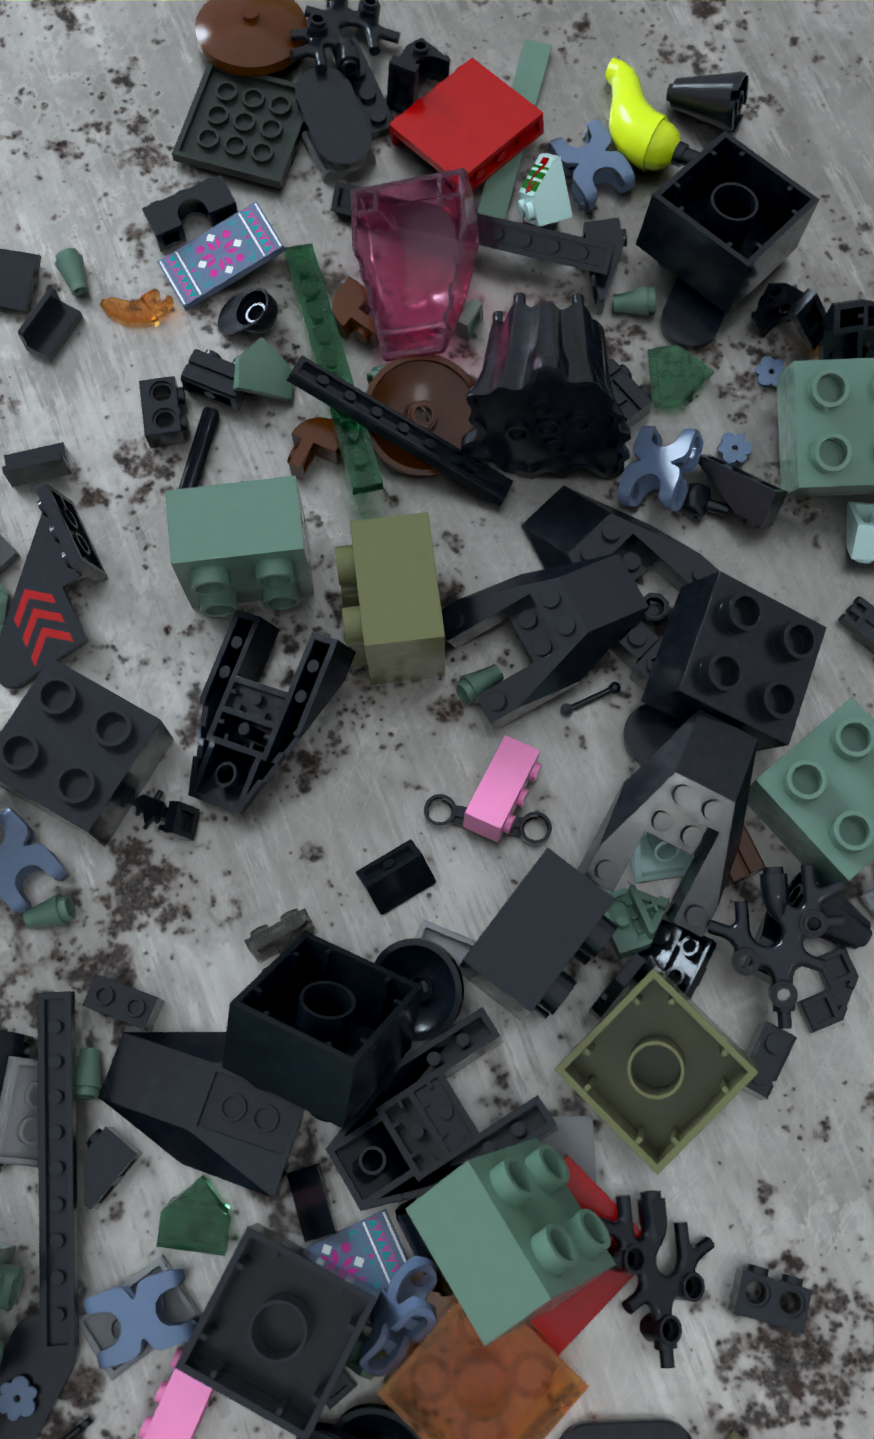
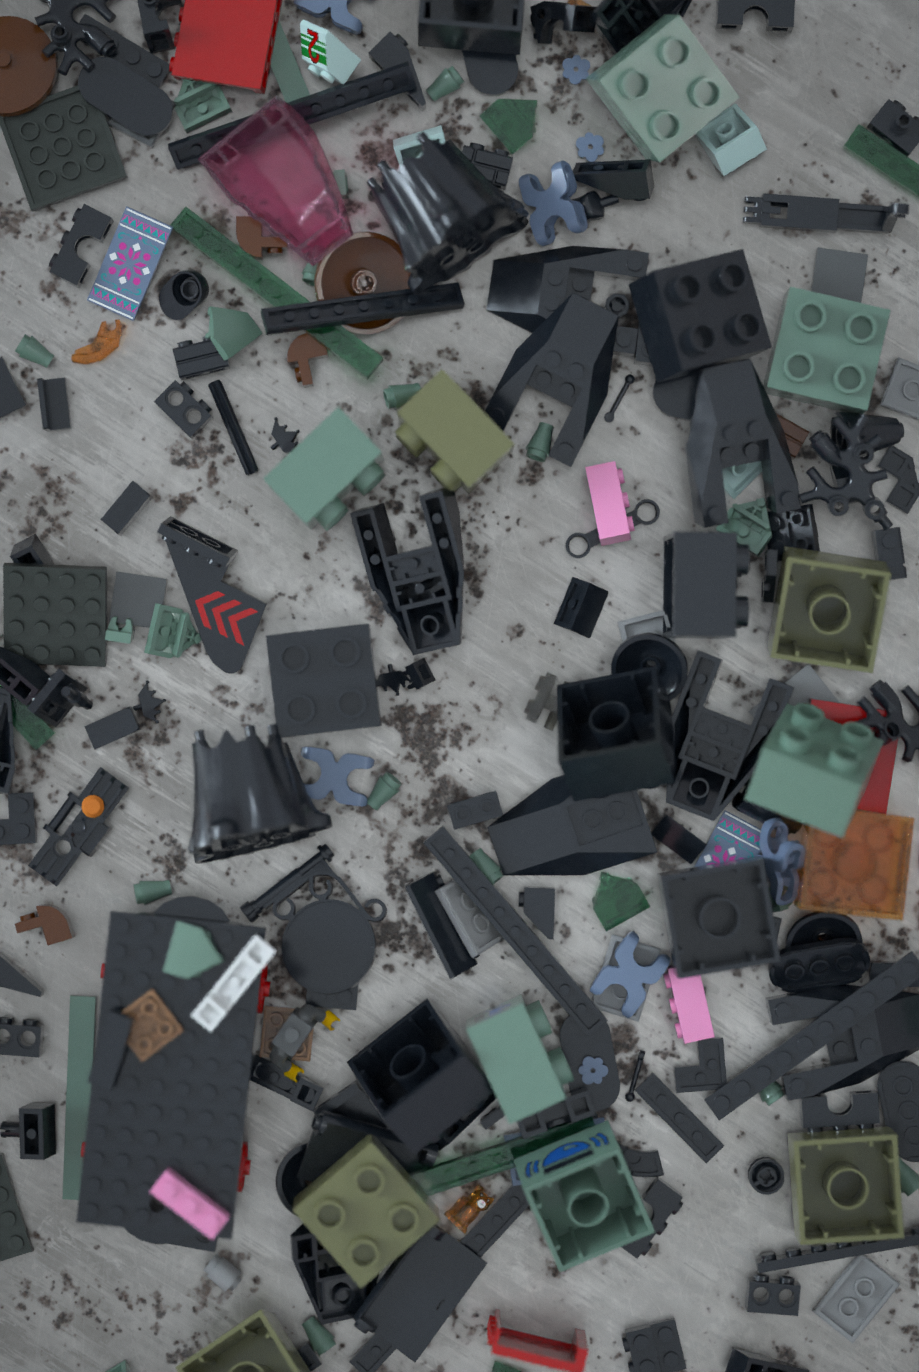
camera: 40 degrees left, 15 degrees up
none -> sand green slope [174,79,232,133]

